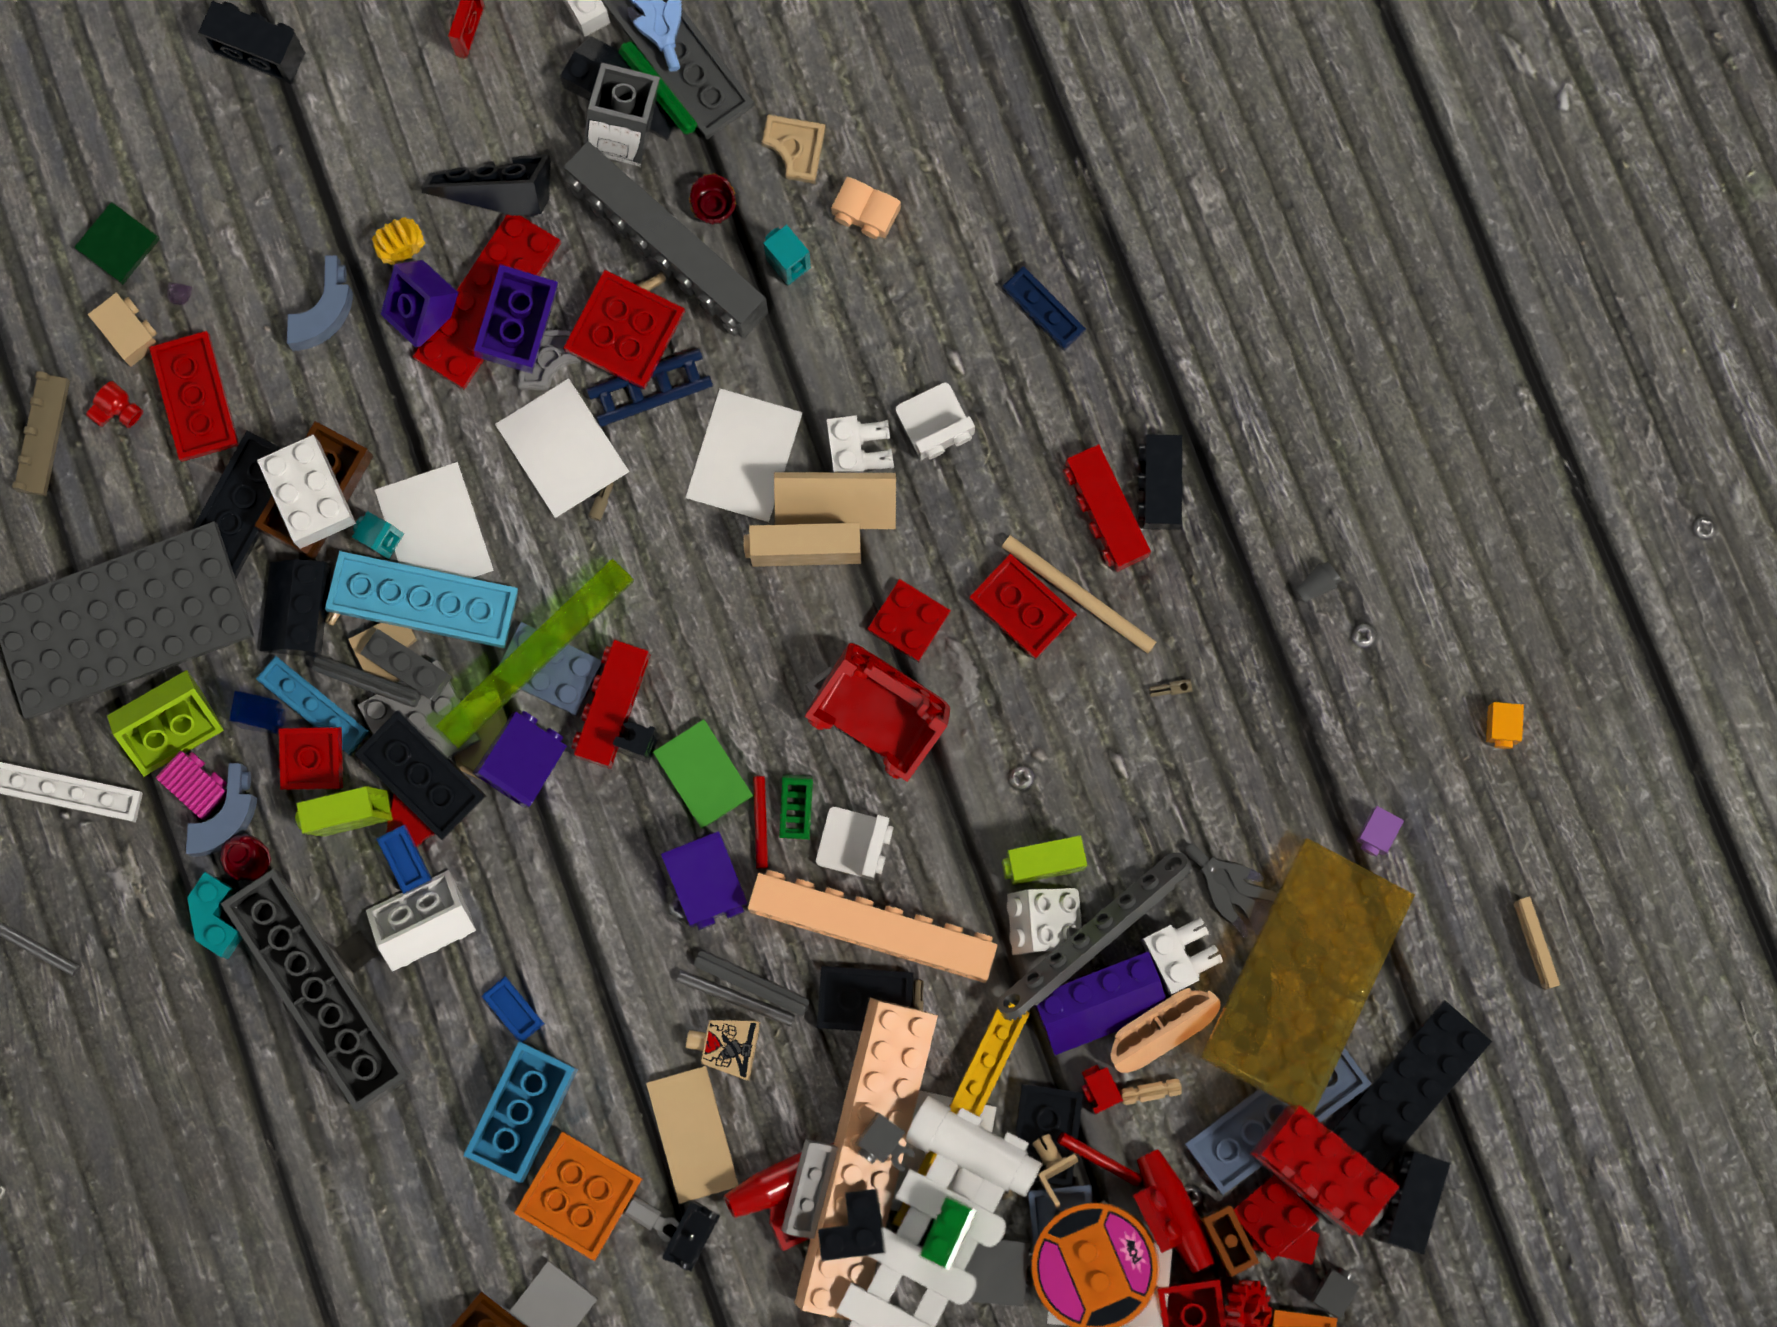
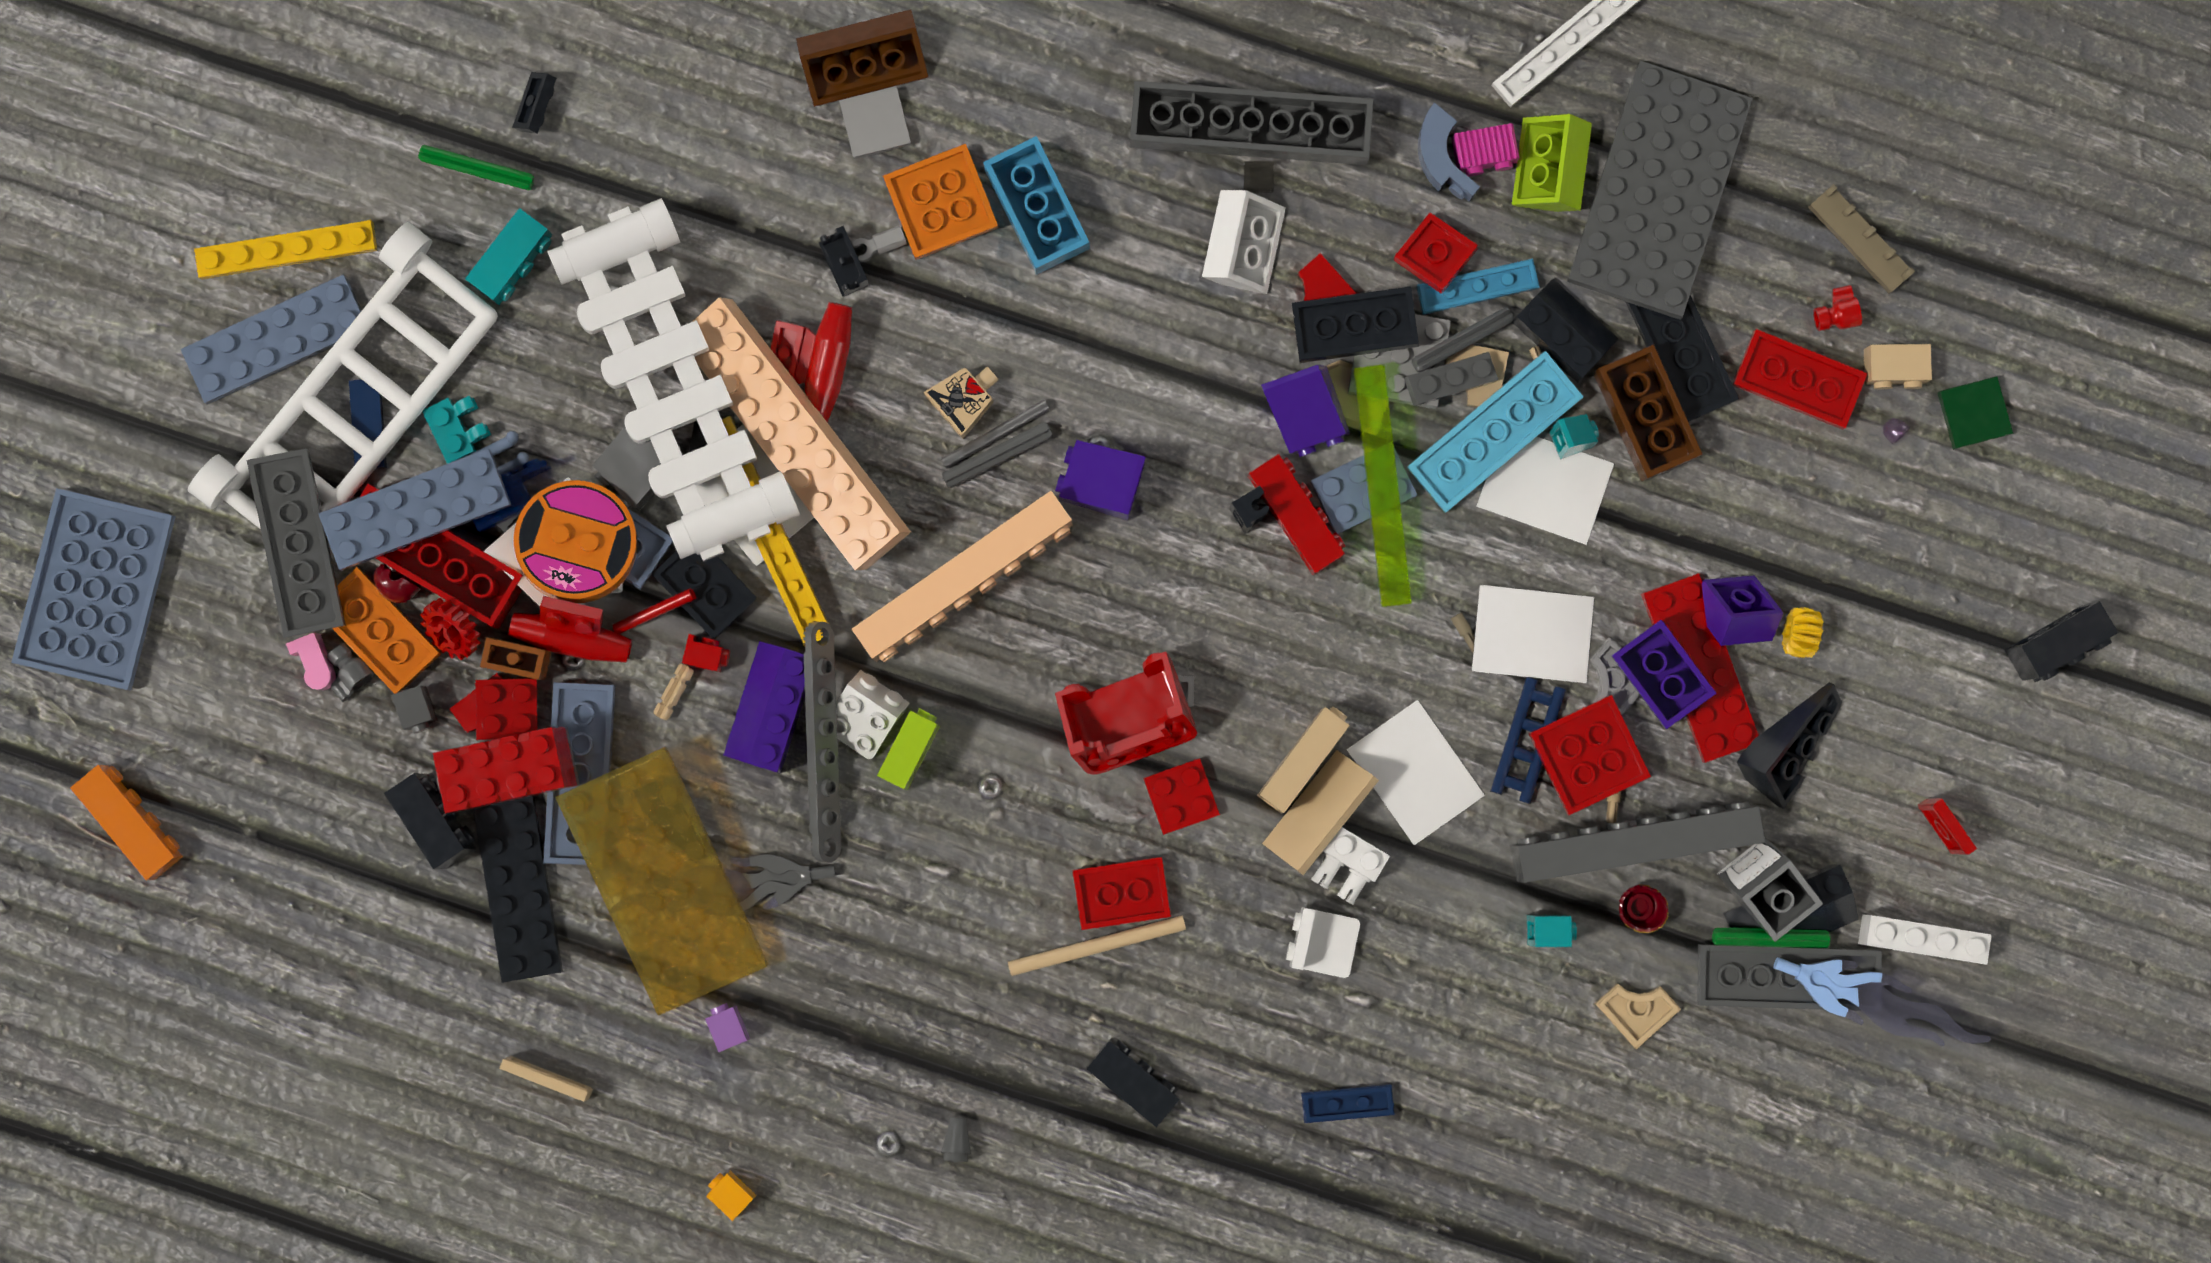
camera: 130 degrees right, 5 degrees up
teal brick [187,872,242,959] -> none
dark red hair [220,834,271,881] -> none
clear blue slope [229,691,286,734] -> none
white brick [257,435,356,549] -> none
sand blue arch [287,256,353,351] -> none
lime brick [295,786,393,837] -> none
blue tile [376,825,432,894] -> none
blue tile [481,976,545,1042] -> none
tan tile [646,1066,739,1204] -> none
bright green tile [653,719,754,829] -> none
red bar [753,776,768,869] -> none
green slope [779,774,813,840] -> none
light grey plate [781,1139,838,1239] -> none
white bracket [816,807,894,881] -> none
black plate [817,966,914,1032] -> none
black plate [818,1189,886,1261] -> none
light nougat brick [831,177,901,239] -> none
dark grey brick [855,1113,915,1171] -> none
dark tan pin [911,979,924,1010] -> none
green brick [919,1196,977,1270] -> none
tan bracket [1032,1134,1078,1210] -> none
red brick [1063,444,1151,572] -> none
light nougat brick [1110,988,1220,1073] -> none
white brick [1141,917,1223,996] -> none
dark tan pin [1149,679,1192,697] -> none

